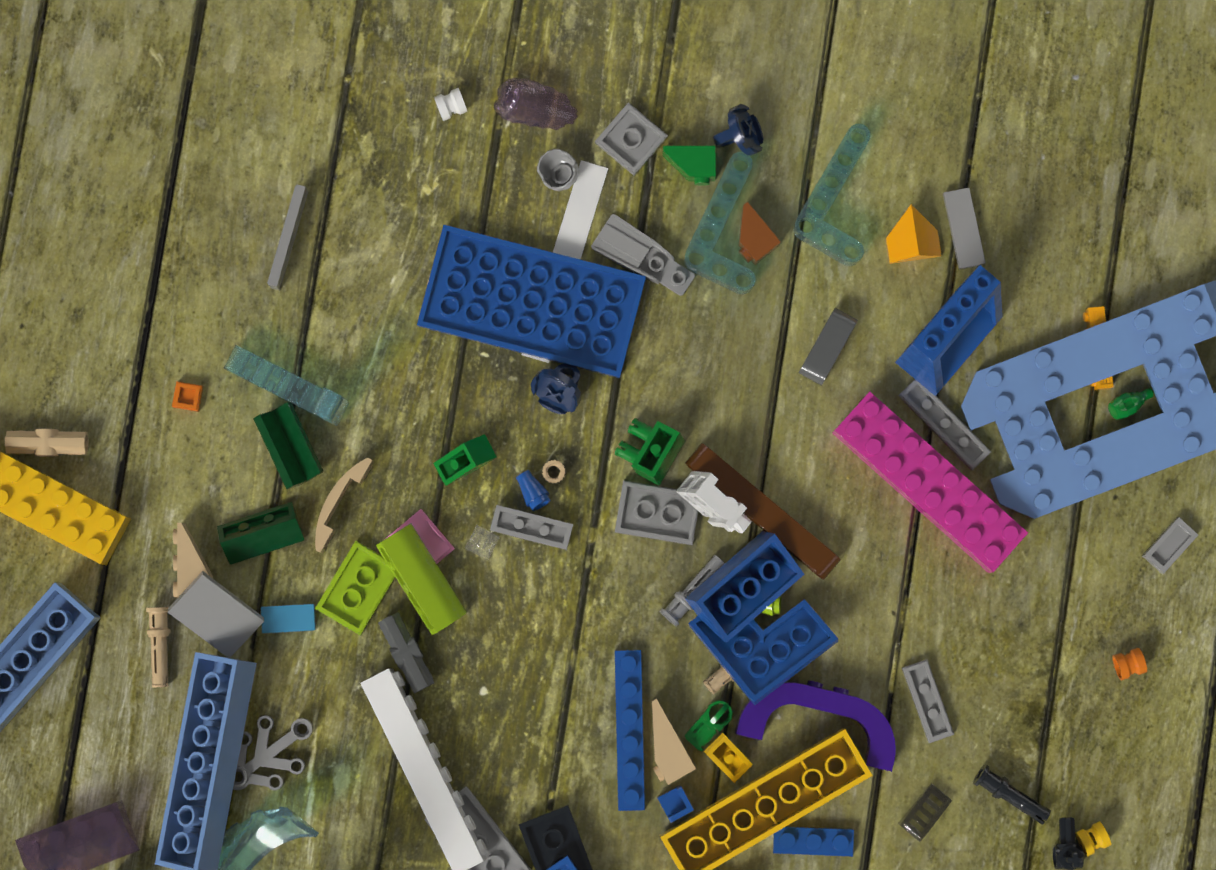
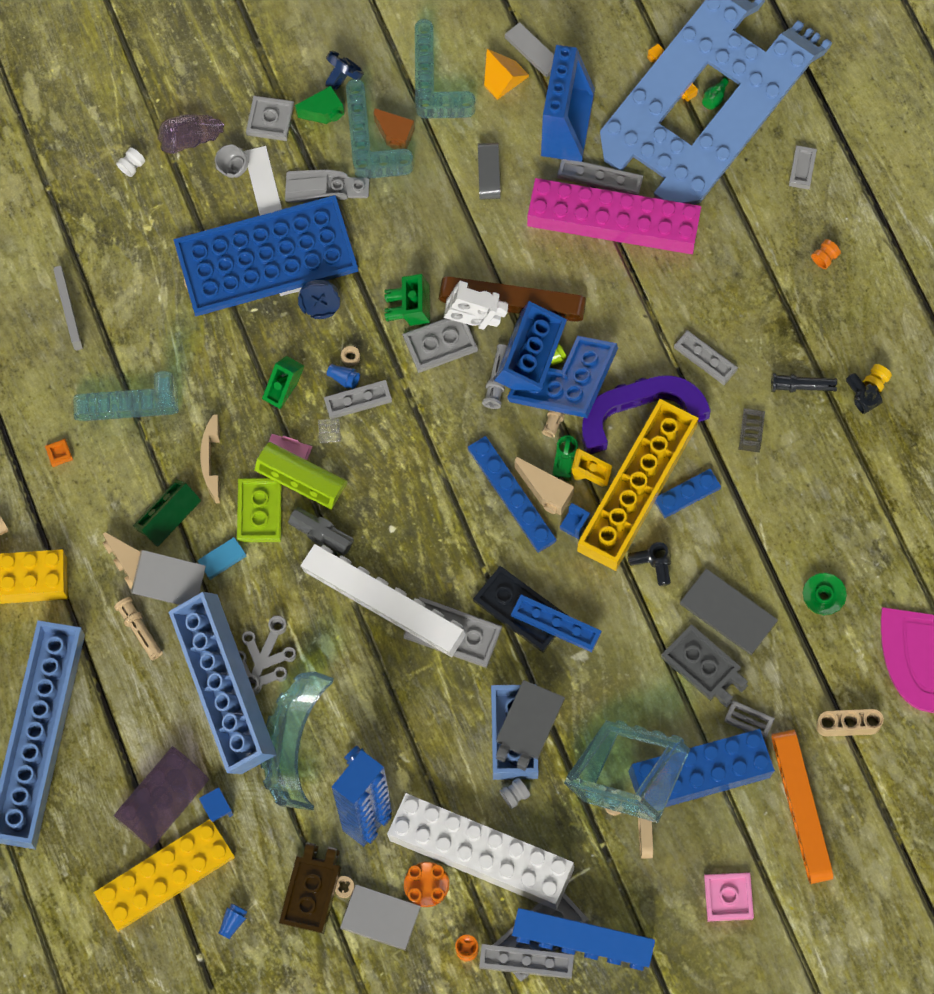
camera: 25 degrees left, 15 degrees down
dark green panel [253,402,323,489] -> none

